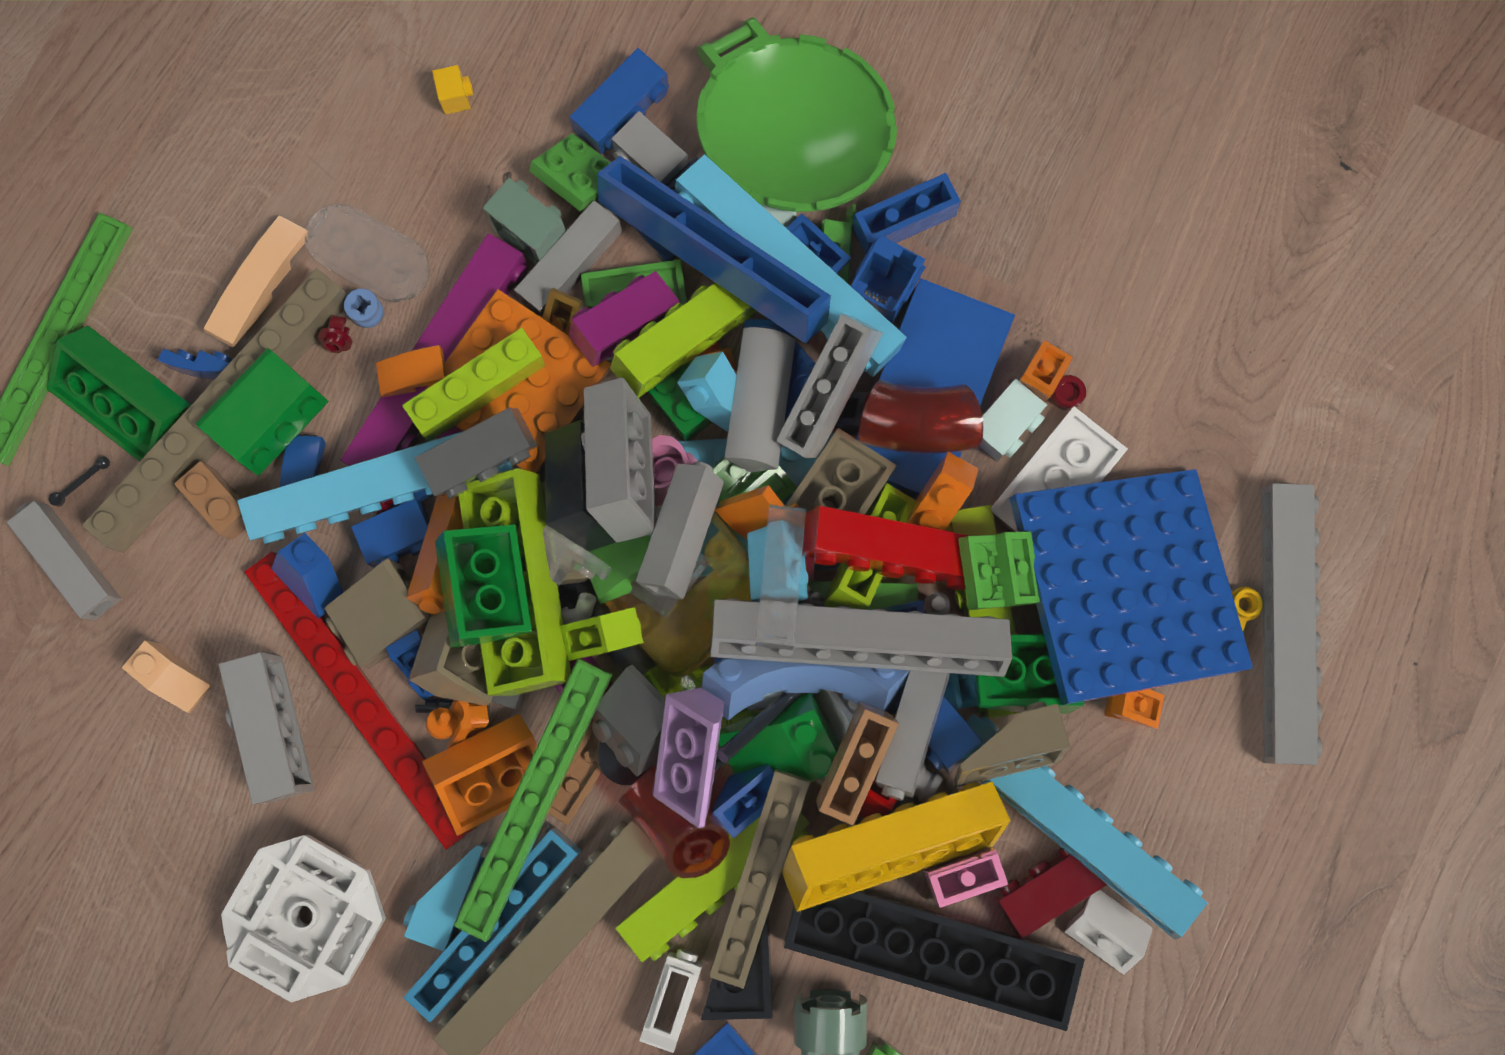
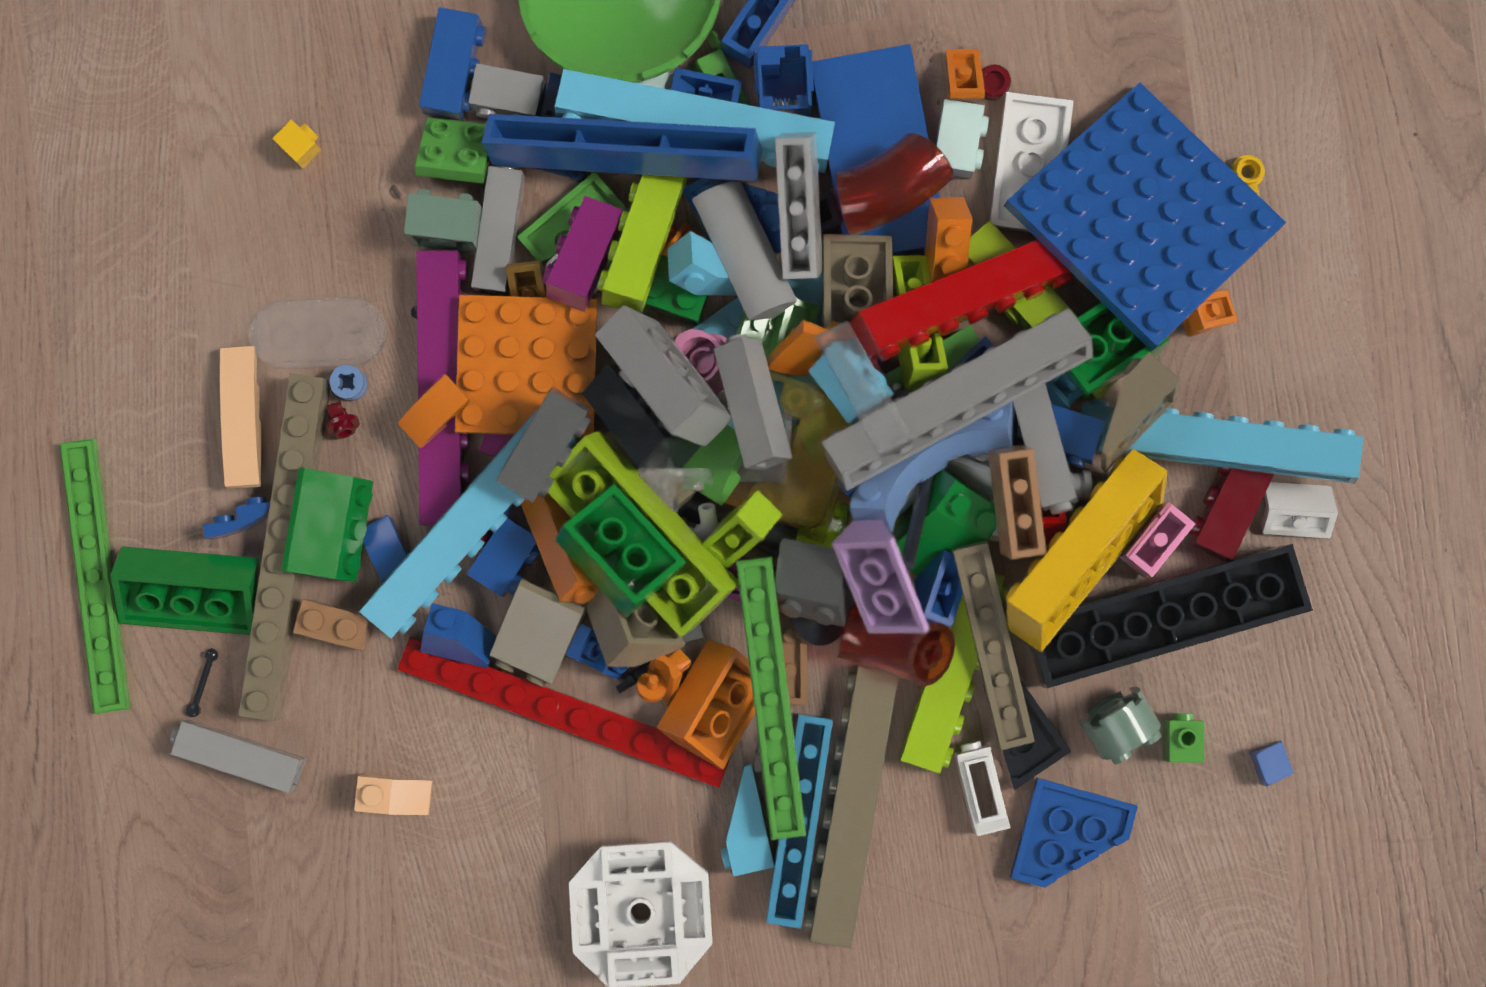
camera: 40 degrees left, 5 degrees up
light grey brick [219,652,315,805] -> none
lime brick [402,327,545,442] -> none
light grey cylinder [923,592,950,615] -> none
bright green slope [958,531,1040,610] -> none
light grey brick [1261,483,1322,765] -> none

